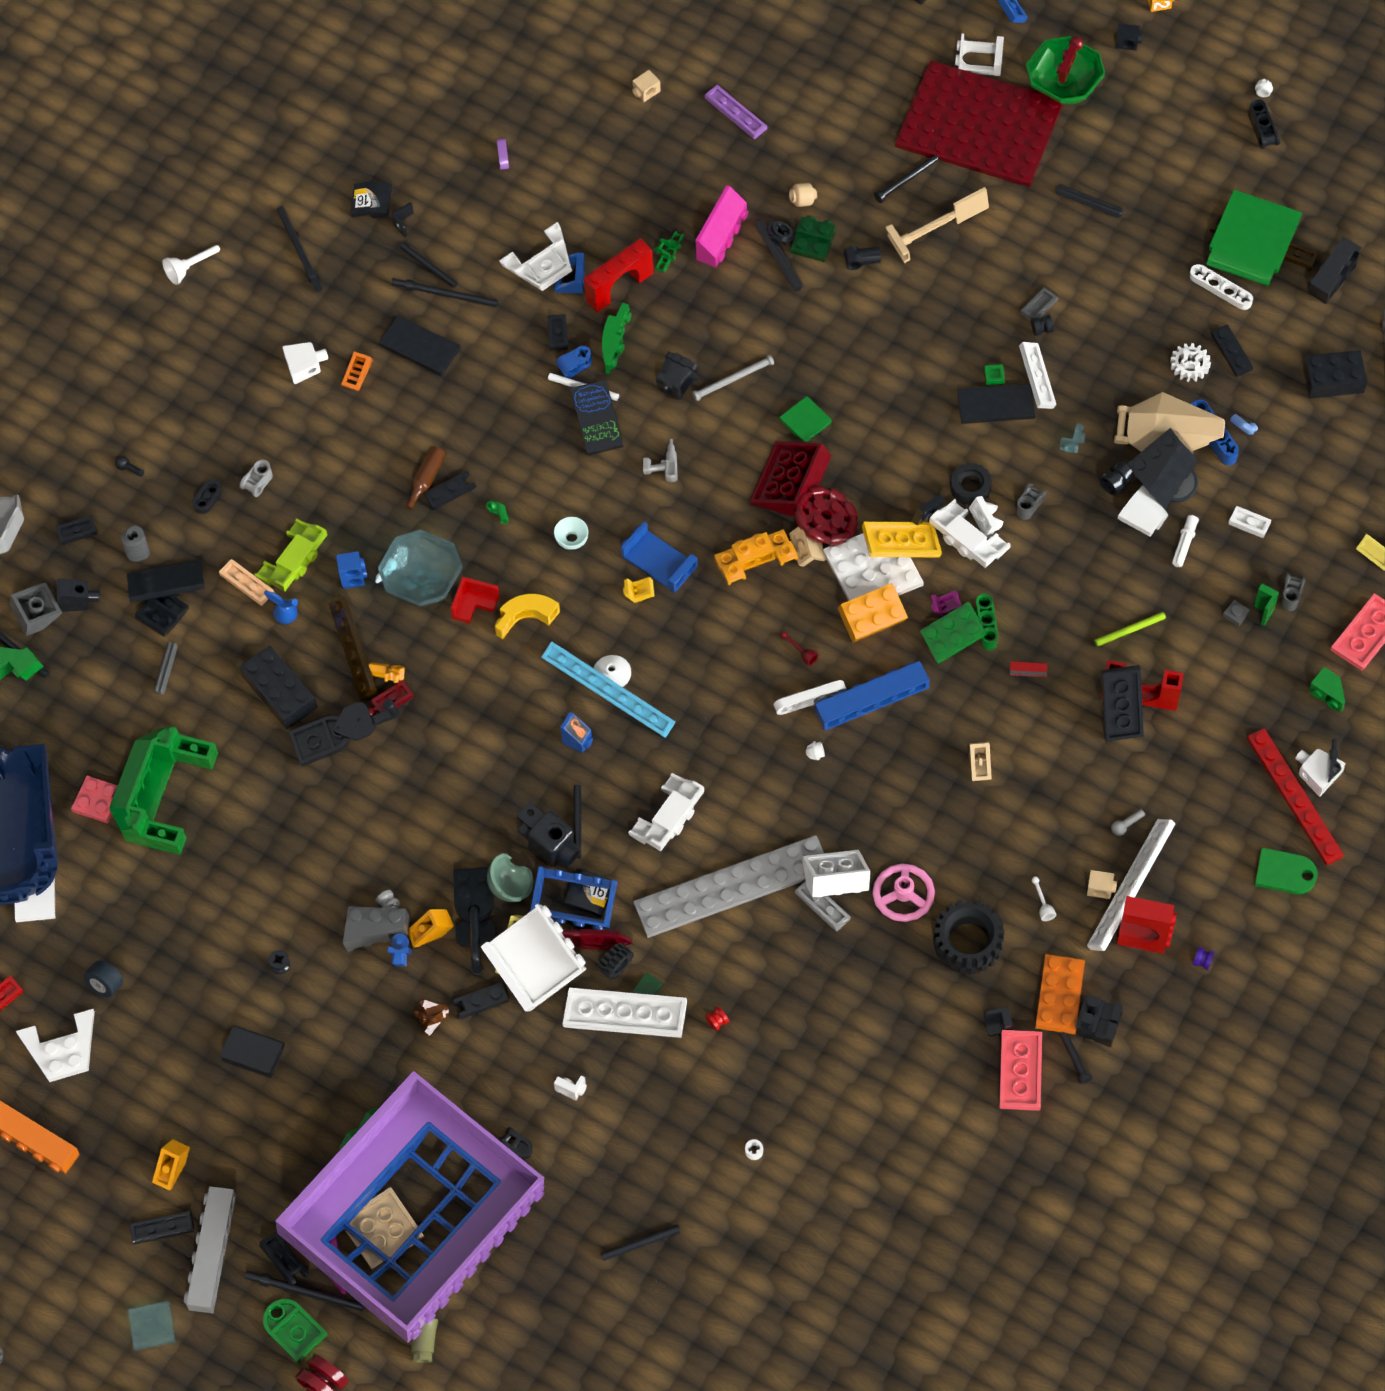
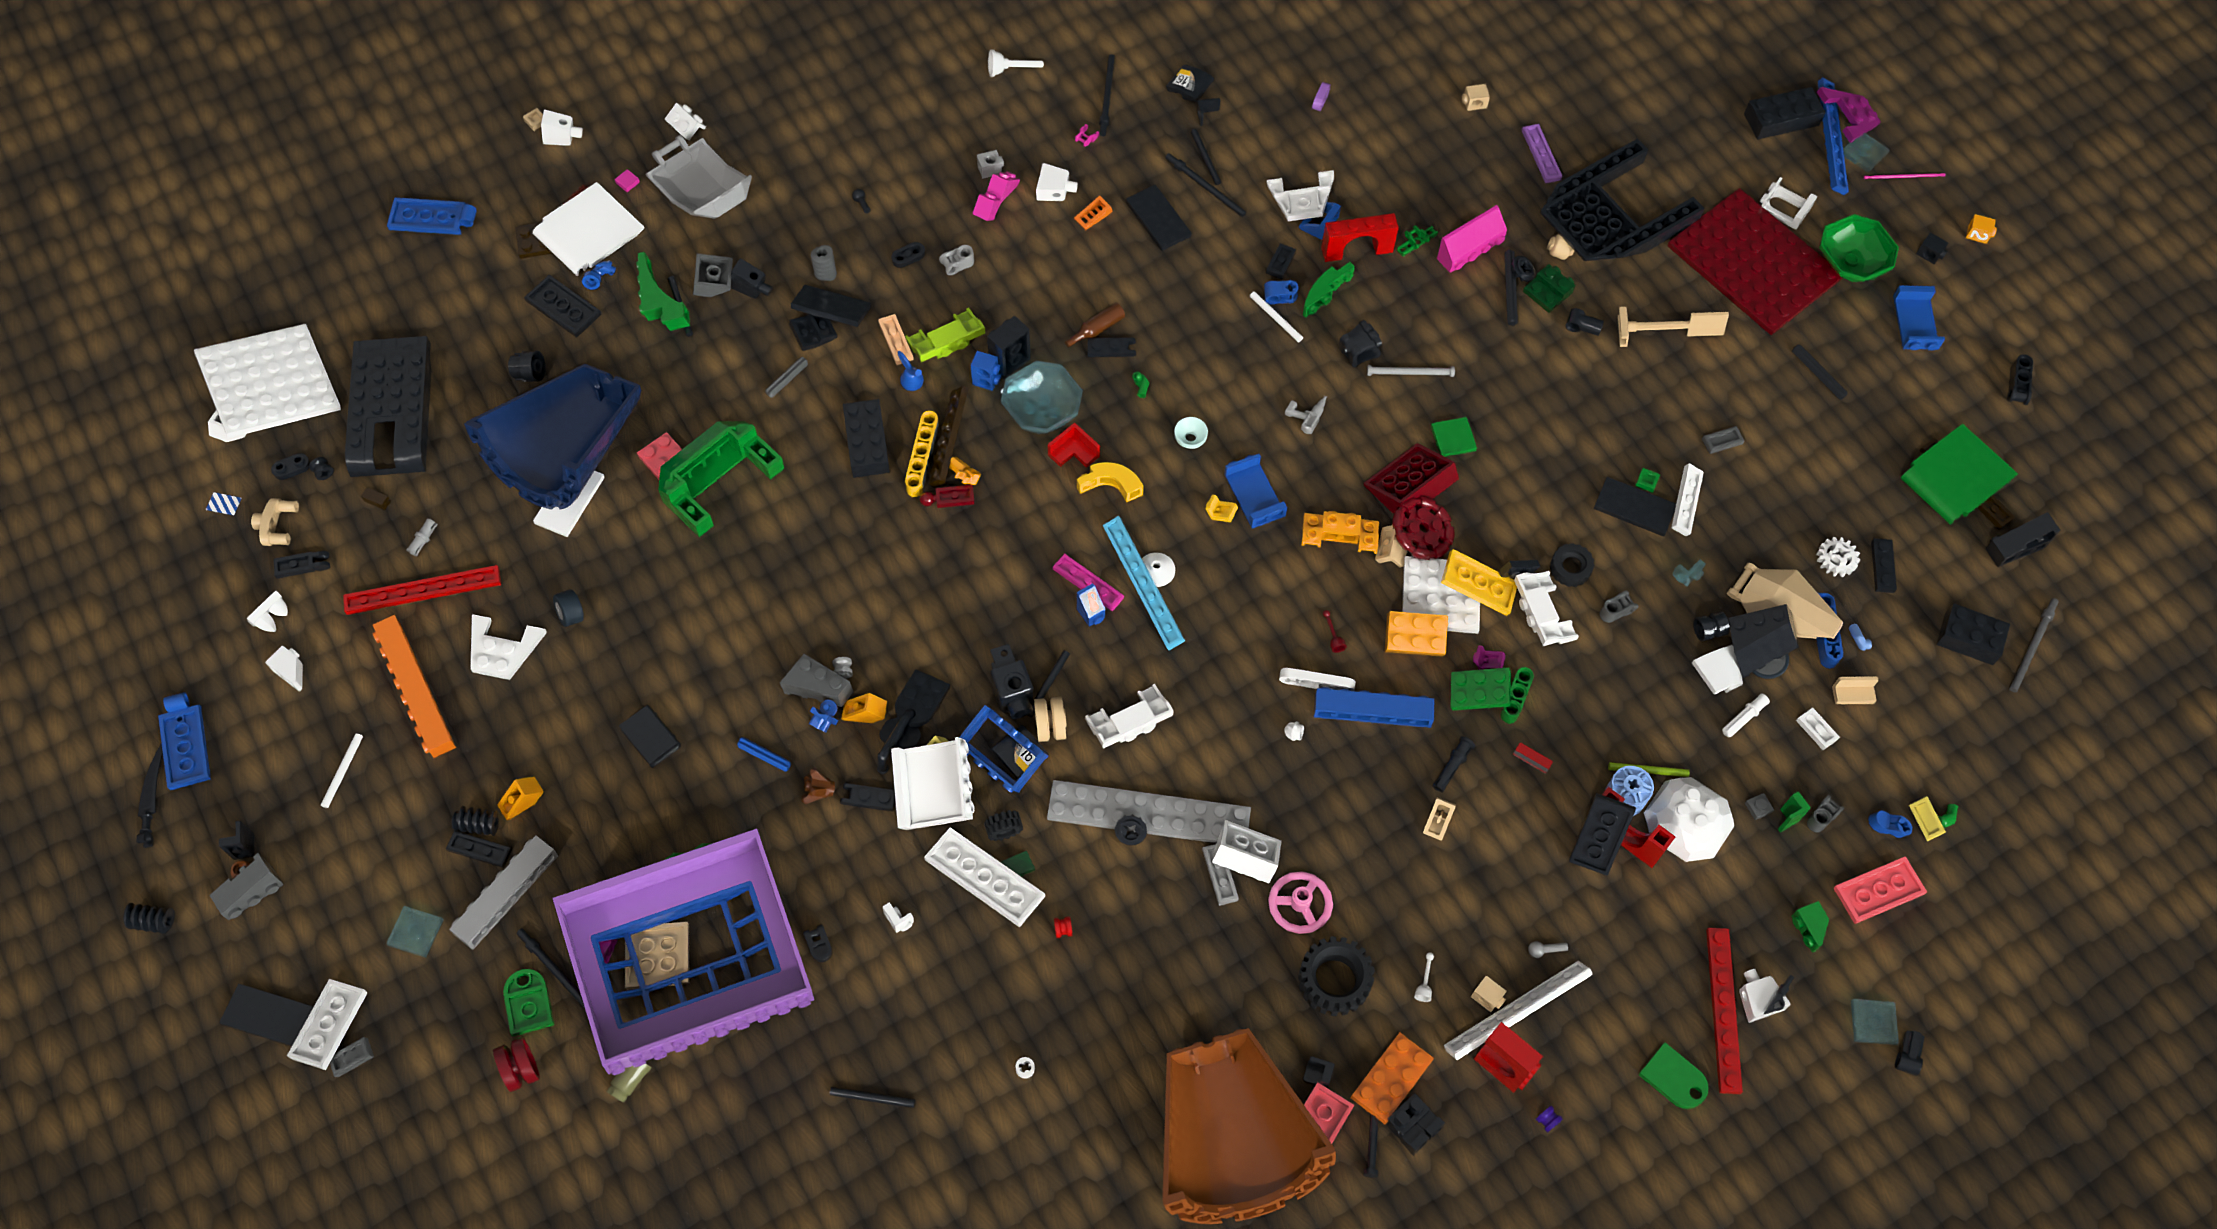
camera: 25 degrees right, 0 degrees up
black plate [56,515,97,545] -> none
black hinge [259,1232,309,1286] -> none
black wheel [269,950,290,974] -> none
black plate [289,699,399,767] -> none
sand green cylinder [487,853,534,902] -> none
dark red plate [561,929,632,950] -> none
black tile [570,379,624,456] -> none
black bar [874,155,939,203] -> none
white tile [969,496,1003,538] -> none
black wheel [1031,314,1054,336] -> none
dark red plate [1056,36,1083,84] -> none
white beam [1190,264,1253,310] -> none
white plate [1255,79,1273,97] -> none
none -> black piece [452,806,499,836]
none -> blue axle [737,737,791,772]
none -> yellow beam [905,411,939,497]
none -> dark pink arch [973,171,1020,221]
none -> light grey brick [977,150,1004,179]
none -> black brick [987,315,1031,379]
none -> tan wheel [1034,696,1067,742]
none -> dark pink tile [1053,553,1124,611]
none -> dark pink piece [1075,124,1100,147]
none -> black gear [1115,814,1147,845]
none -> dark orange cone [1163,1028,1336,1224]
none -> black pin [1432,736,1476,793]
none -> black wedge [1540,139,1705,261]
none -> light blue wheel [1605,766,1654,815]
none -> white rock [1644,777,1734,862]
none -> tan panel [1832,677,1878,704]
none -> blue piece [1869,811,1912,838]
none -> blue panel [1893,286,1945,351]

